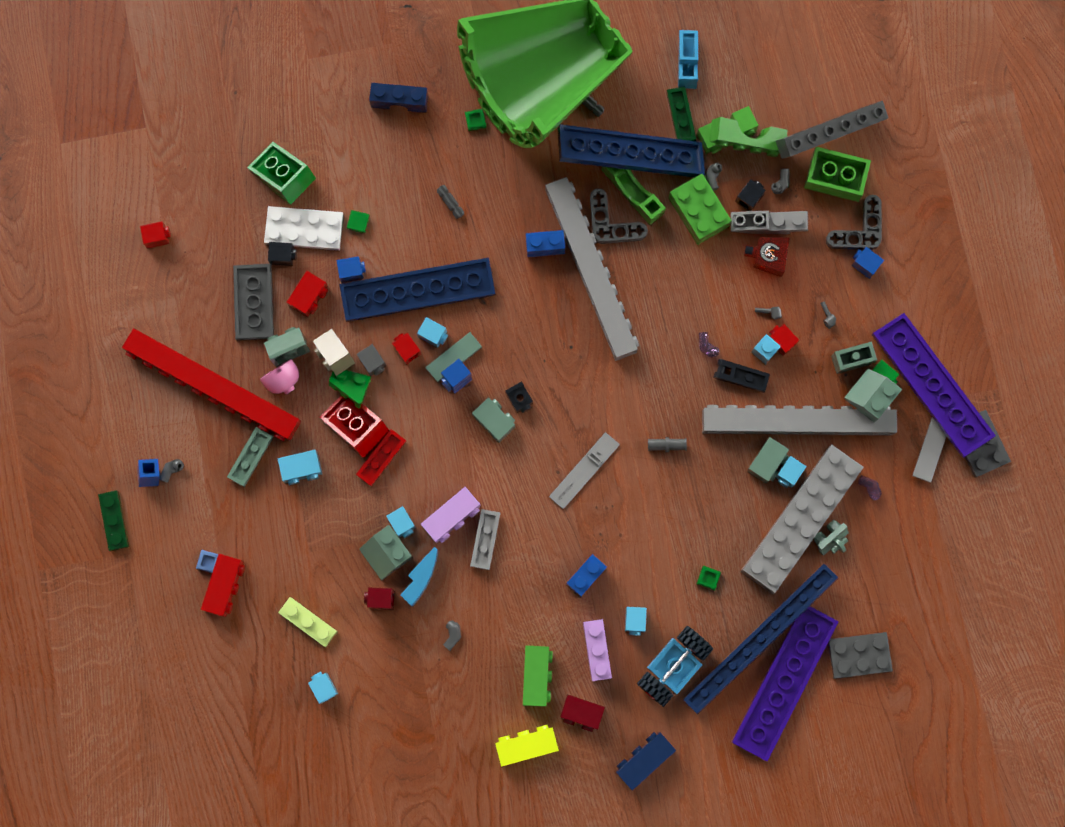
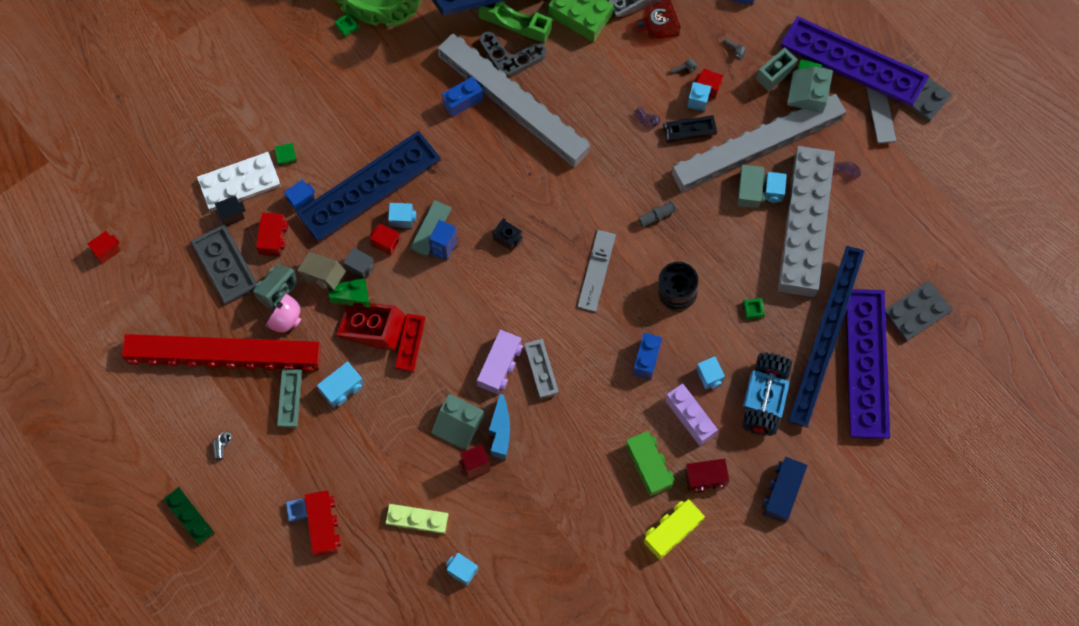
camera: 30 degrees left, 10 degrees down
blue brick [137,459,160,487] -> none
green slope [247,142,316,205] -> none
dark blue arch [369,82,428,113] -> none
medium azure brick [386,506,416,538] -> none
dark grey axle [437,185,464,219] -> none
dark grey arm [443,620,461,651] -> none
sand green brick [472,397,515,443] -> none
sand green hips [814,520,849,556] -> none
none -> black wheel [658,262,698,311]

